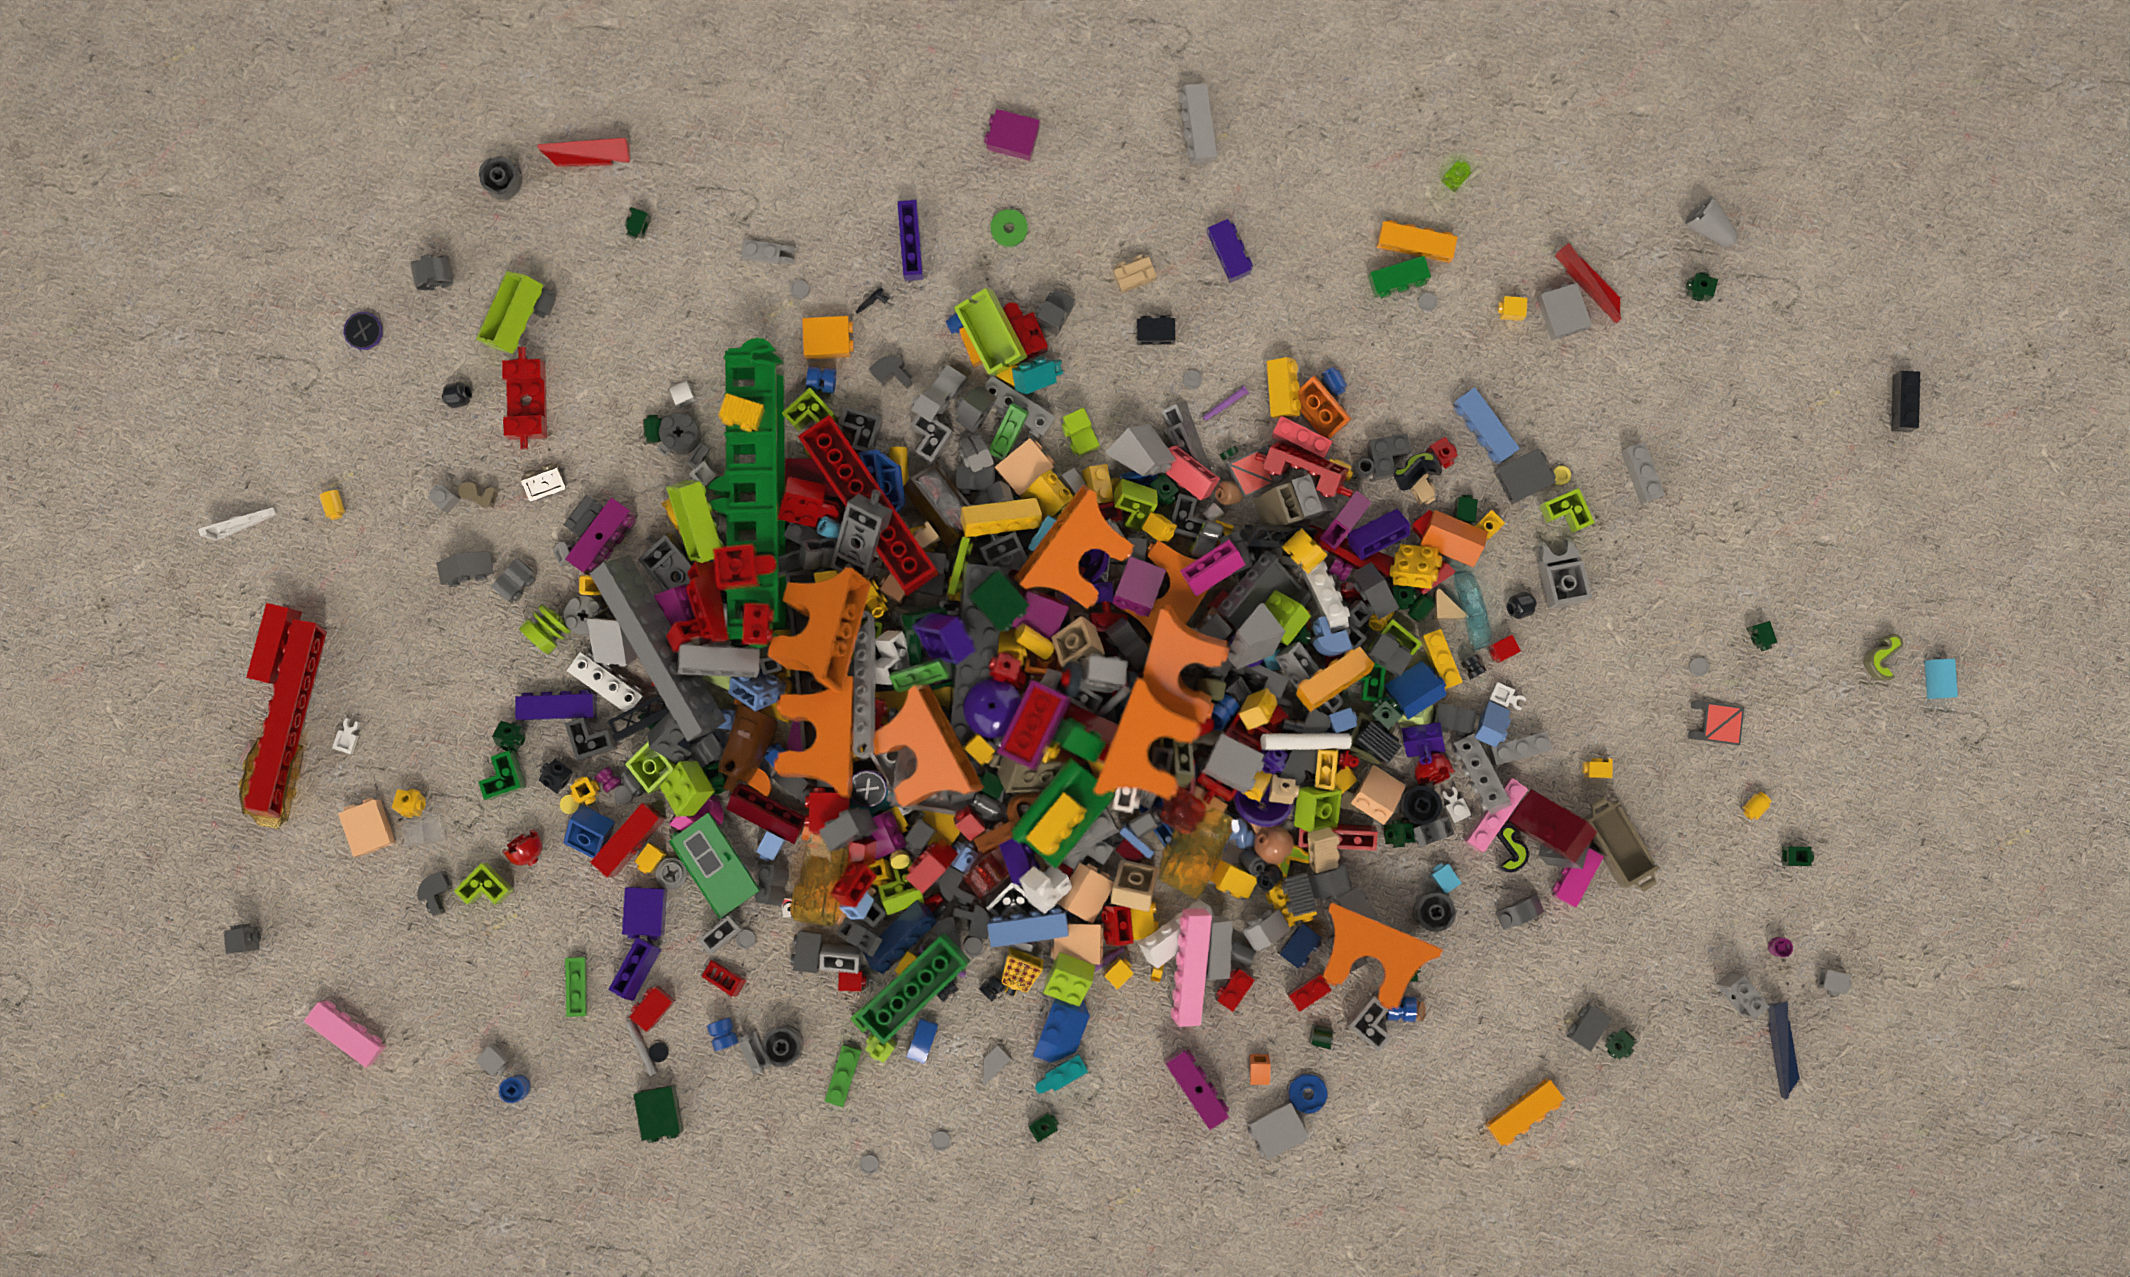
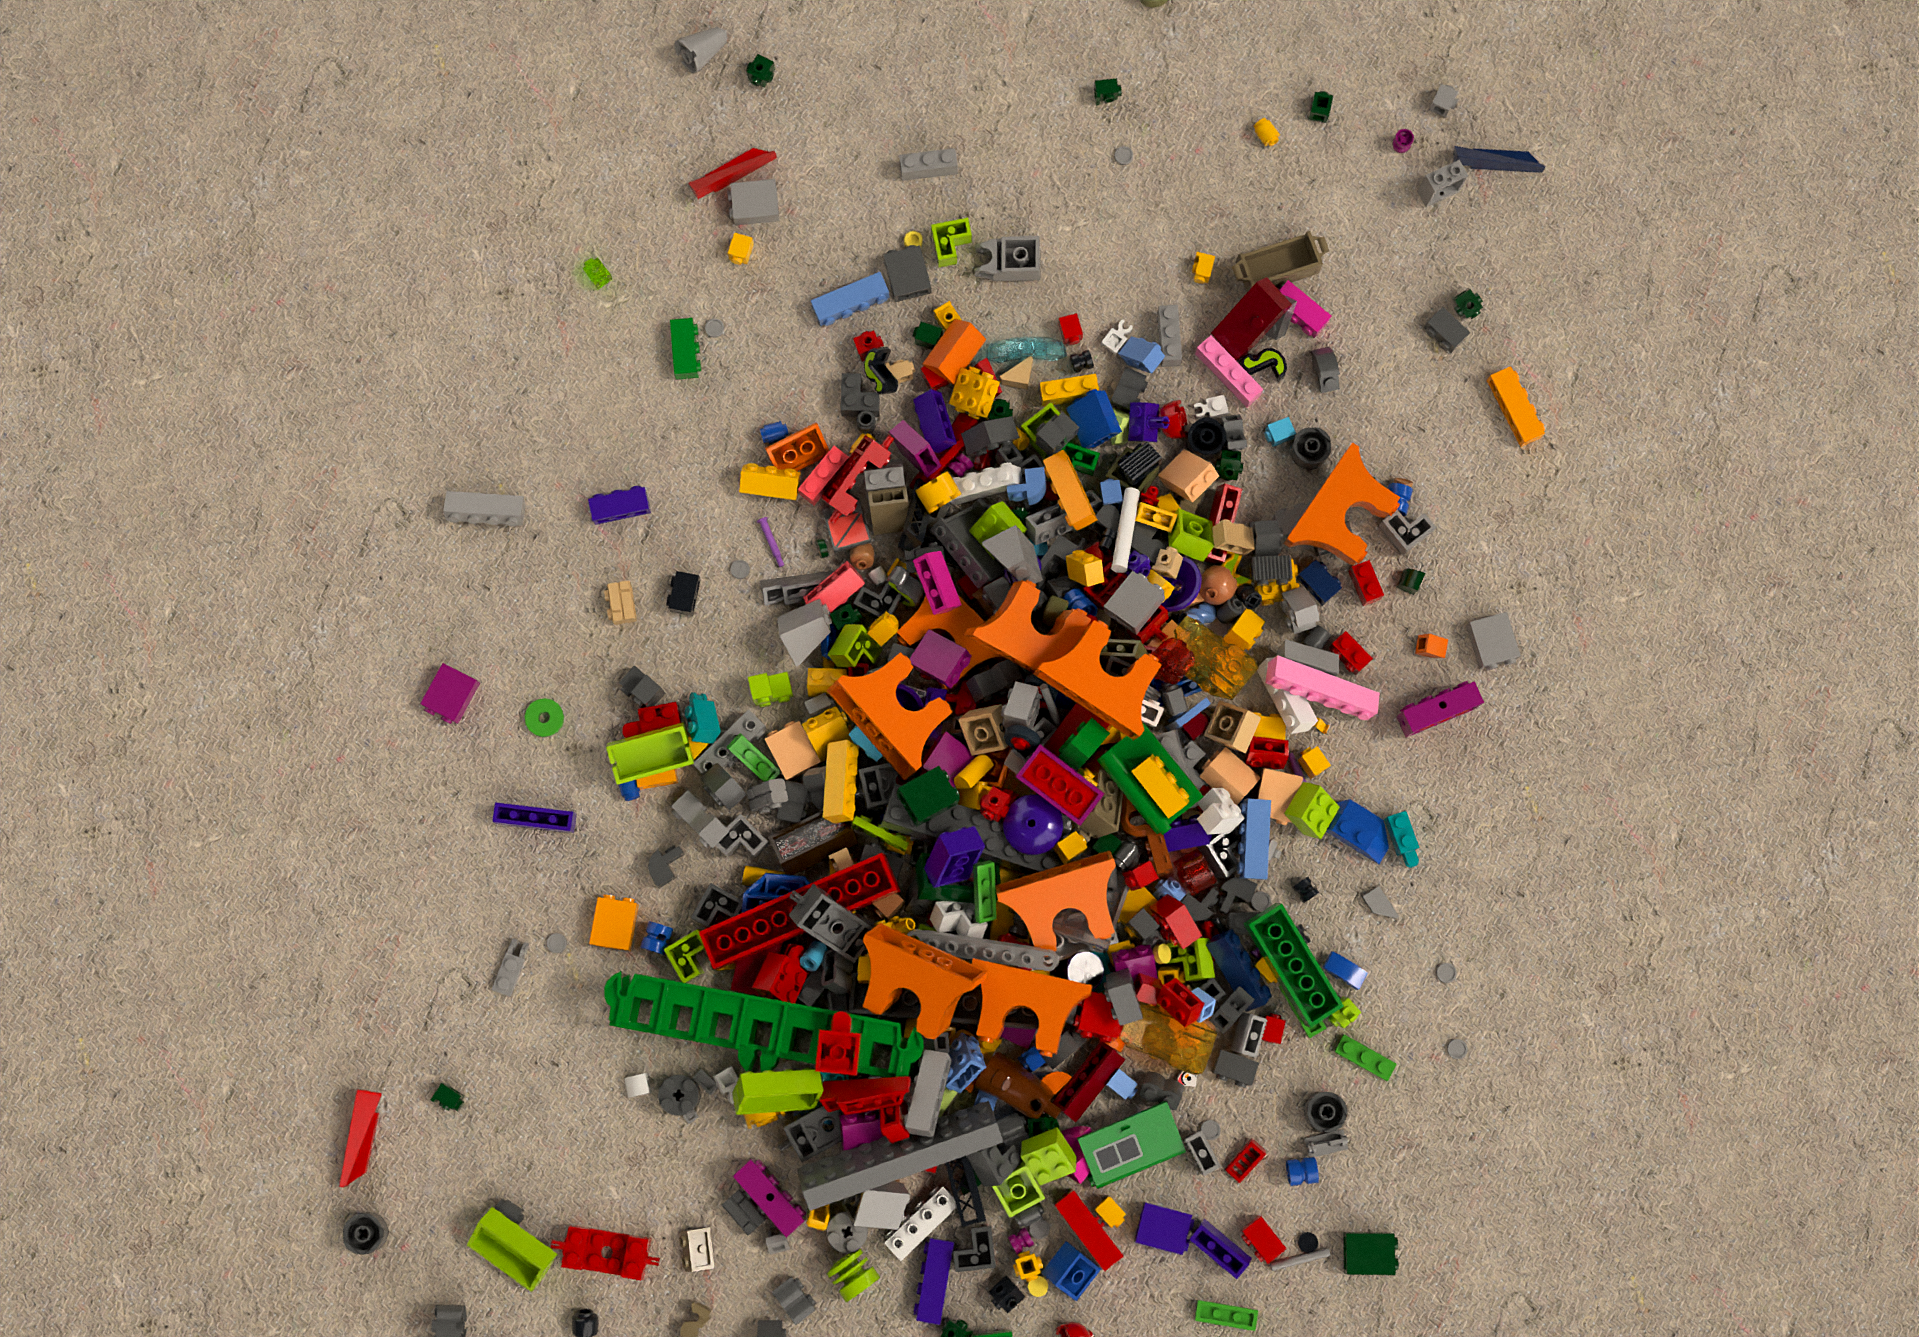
camera: 80 degrees left, 5 degrees down
dark green brick [643,415,662,443] -> none
light grey gear [656,858,687,889] -> none
yellow brick [718,393,765,432] -> none
red brick [742,603,774,646] -> none
black bar [856,288,889,314] -> none
yellow torso [1001,947,1044,996] -> none
dark green brick [1028,1112,1059,1143] -> none
blue tile [1288,1074,1328,1114] -> none
dark green brick [1372,695,1403,730] -> none
light orange brick [1376,220,1458,263] -> none
dark green brick [1407,593,1435,623] -> none
light grey brick [1453,733,1512,815] -> none
black head [1506,592,1537,619] -> none
flag [1688,700,1744,745] -> none

